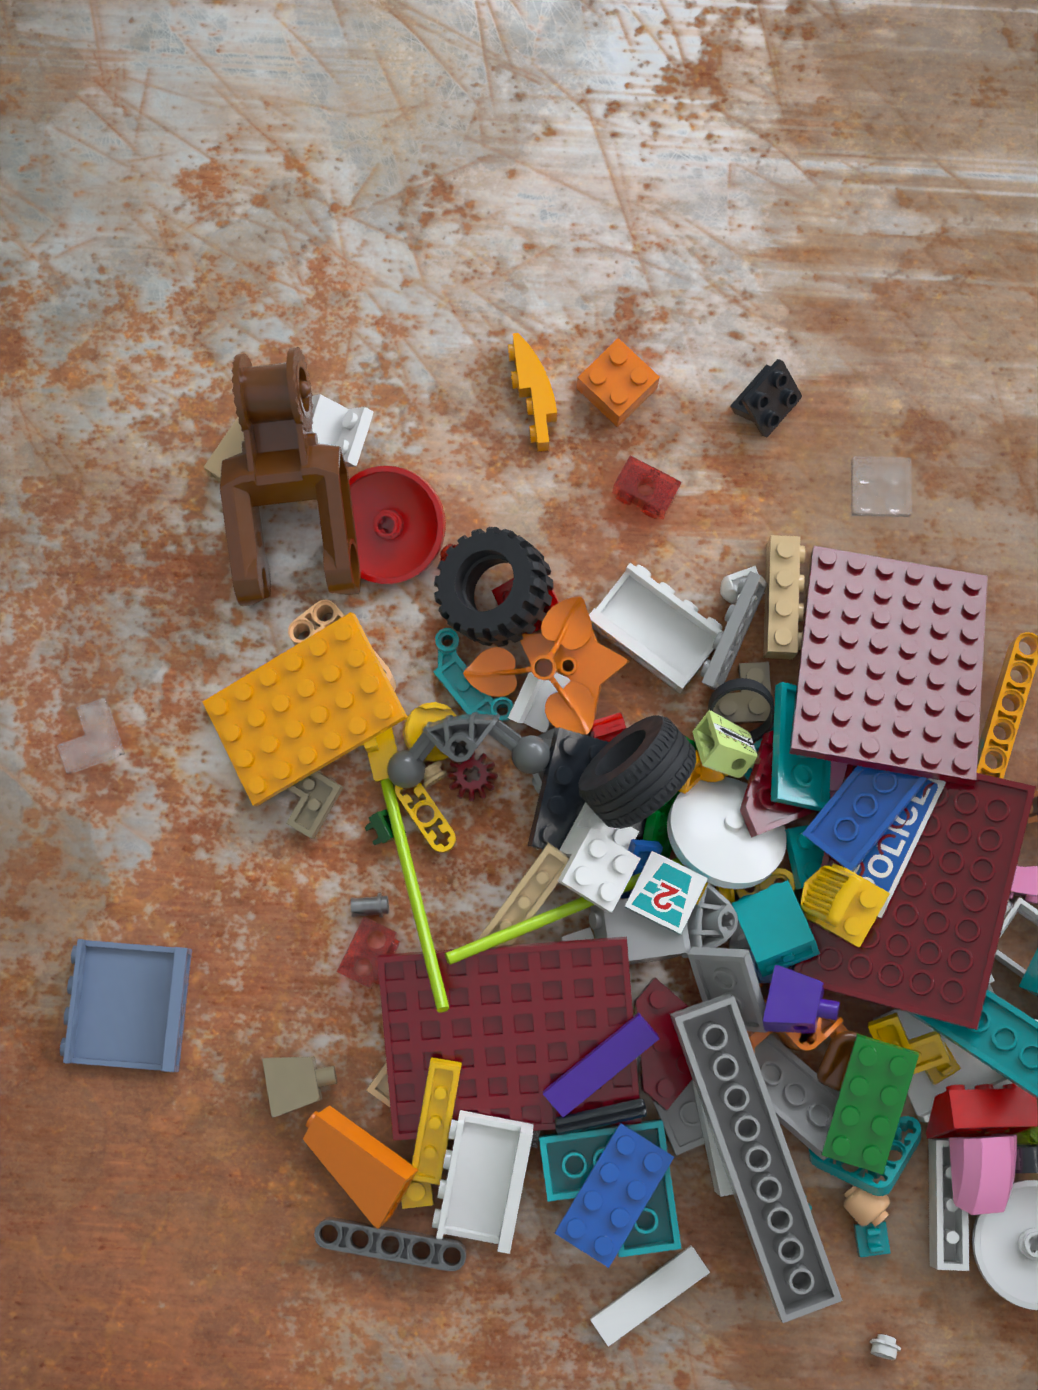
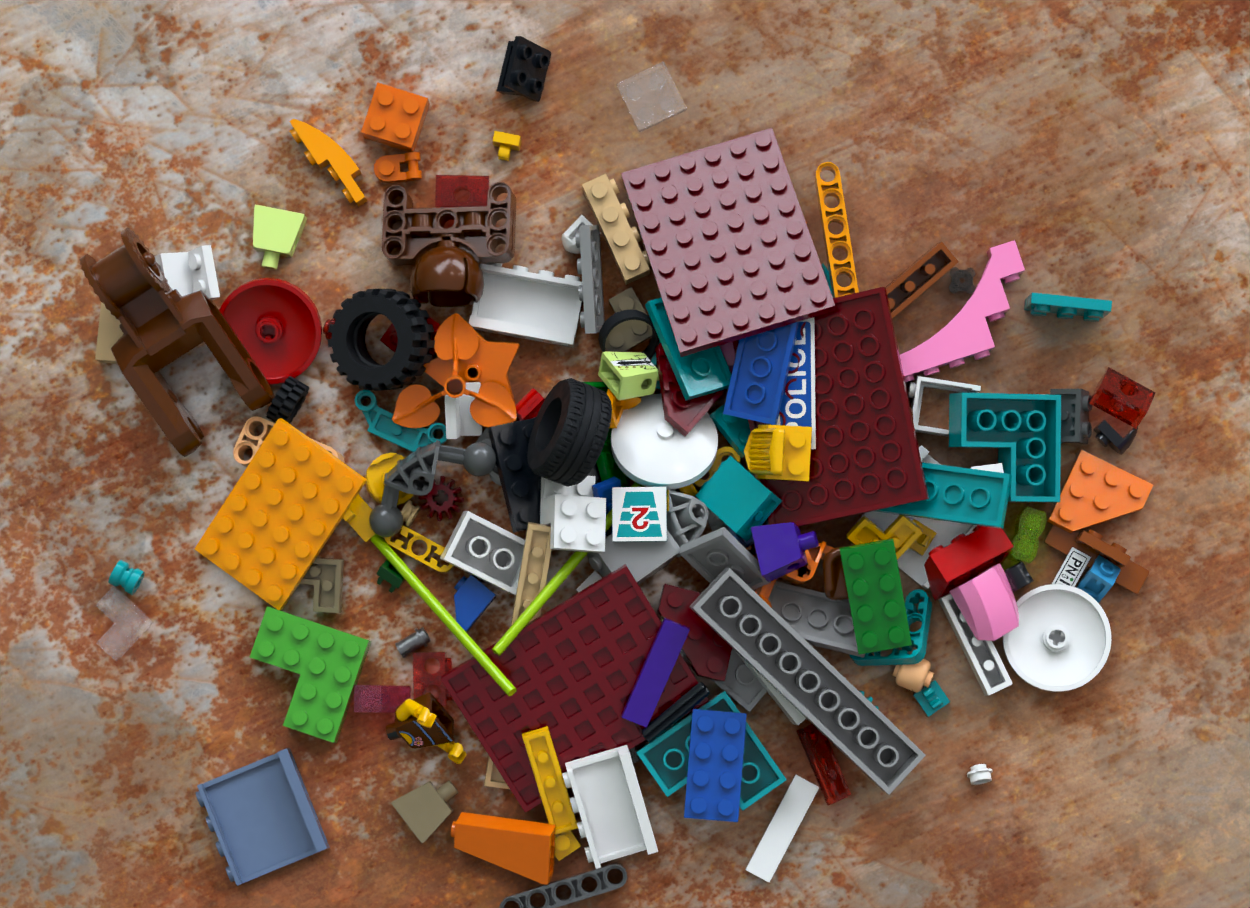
camera: 25 degrees left, 5 degrees up
none -> teal wheel [108,560,145,595]
none -> bright green brick [250,606,371,743]
none -> yellowish green torso [253,204,307,270]
none -> black tyre [266,376,309,423]
none -> clear pink slope [354,685,411,713]
none -> orange plate [374,152,422,183]
none -> reddish brown beam [382,182,516,307]
none -> torso [386,692,467,764]
none -> white brick [440,511,525,595]
none -> blue slope [454,575,497,633]
none -> yellow tile [493,131,521,161]
none -> clear red plate [796,724,851,806]

